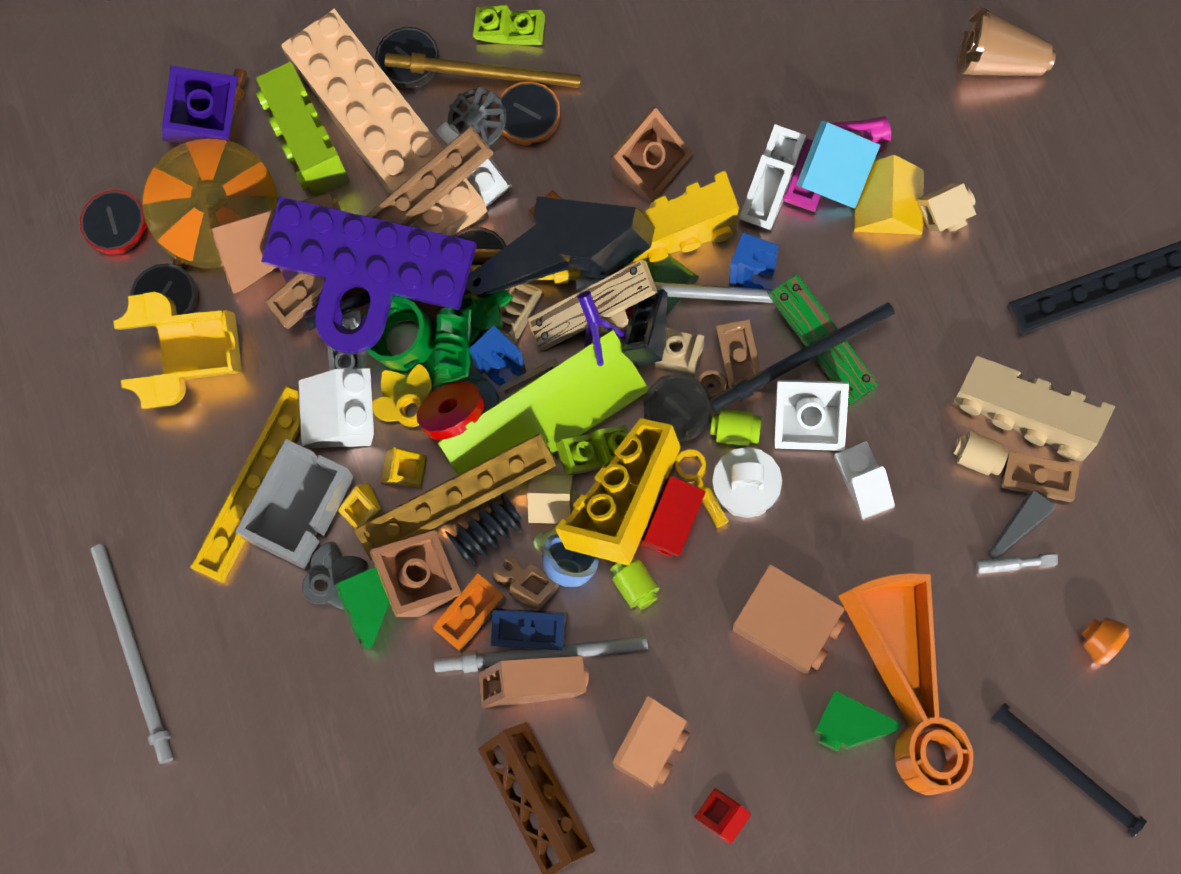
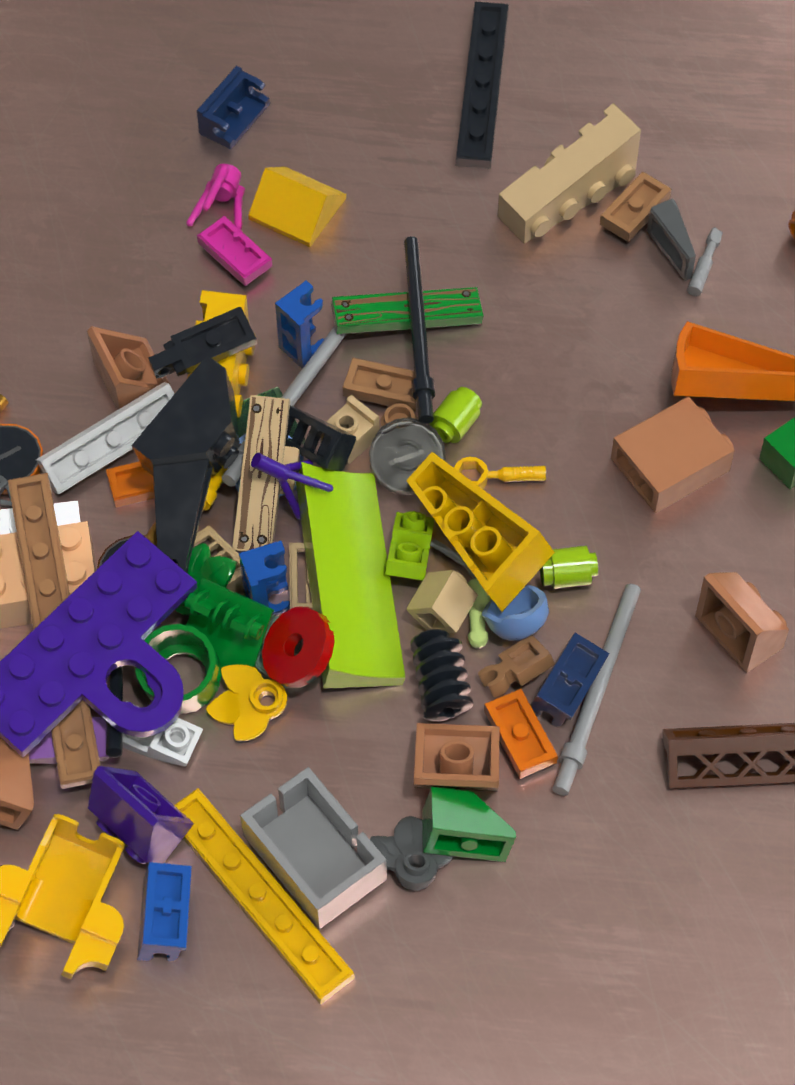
camera: 75 degrees left, 15 degrees down
white slope [298,368,374,448] -> none
yellow slope [338,483,381,529] -> none
pearl gold plate [354,432,557,561] -> none
yellow slope [380,447,426,489] -> none
nougat slope [478,656,589,709] -> none
red hinge [639,476,706,557] -> none
white tile [712,447,782,518] -> none
white slope [739,124,808,230] -> none
white slope [774,380,849,451] -> none
medium azure tile [796,121,880,209] -> none
white slope [834,441,895,520] -> none
tan brick [916,183,976,232] -> none
tan brick [953,431,1009,476] -> none
medium nougat cone [957,7,1056,76] -> none
none -> white plate [36,382,174,494]
none -> dark purple slope [88,766,194,864]
none -> blue hinge [137,862,192,962]
none -> black hinge [148,307,257,379]
none -> dark blue hinge [197,65,270,150]

